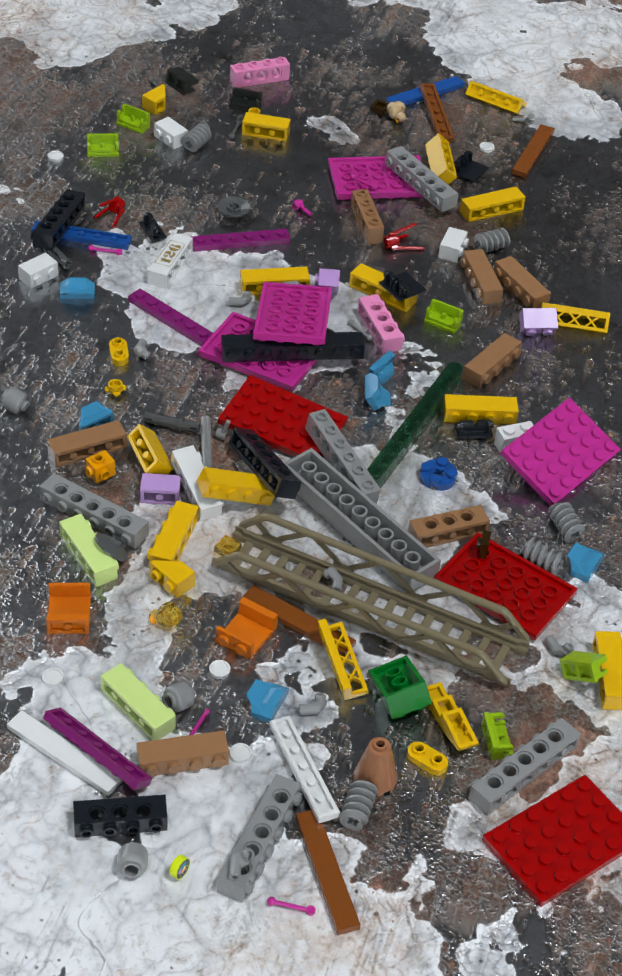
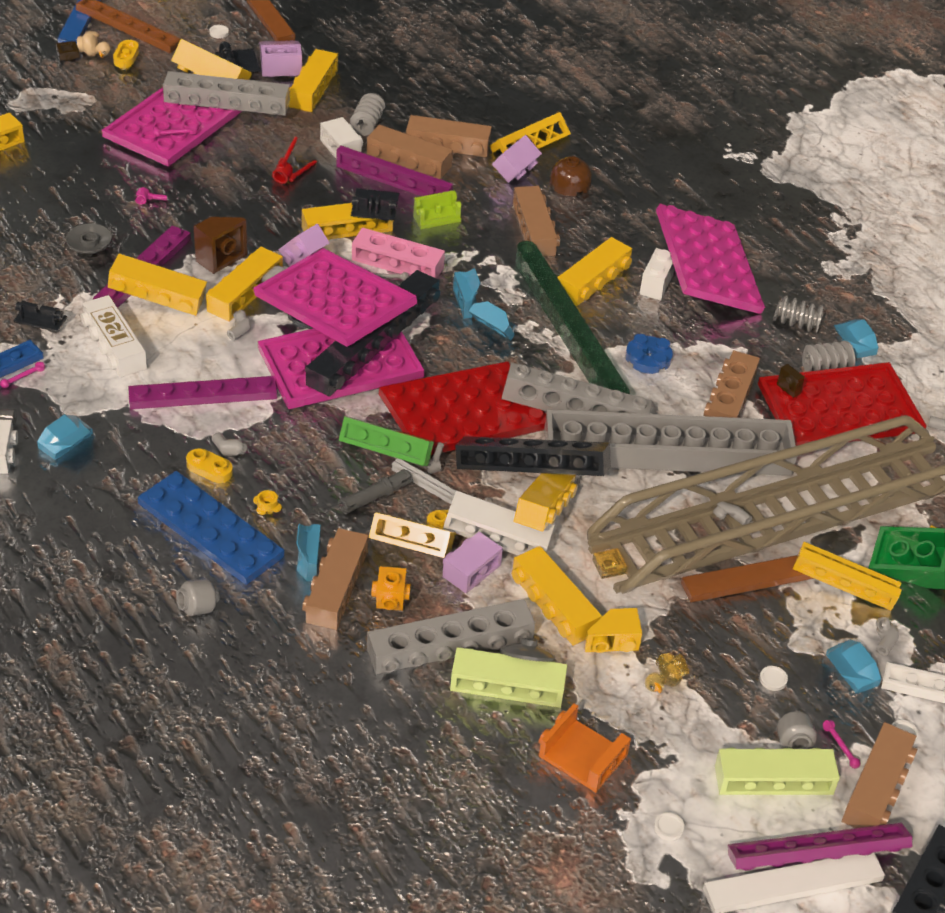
camera: 50 degrees left, 0 degrees up
orange panel [216,597,278,660] -> none
medium nougat brick [351,189,384,244] -> none
black hinge [454,419,494,438] -> none
none -> yellow brick [108,254,207,316]
none -> yellow plate [113,40,139,69]
none -> blue plate [138,471,284,585]
none -> reddish brown slope [194,217,247,274]
none -> lavender slope [259,41,302,77]
none -> magenta plate [336,145,453,196]
none -> bright green plate [339,416,434,466]
none -> reddish brown cylinder [550,156,592,197]

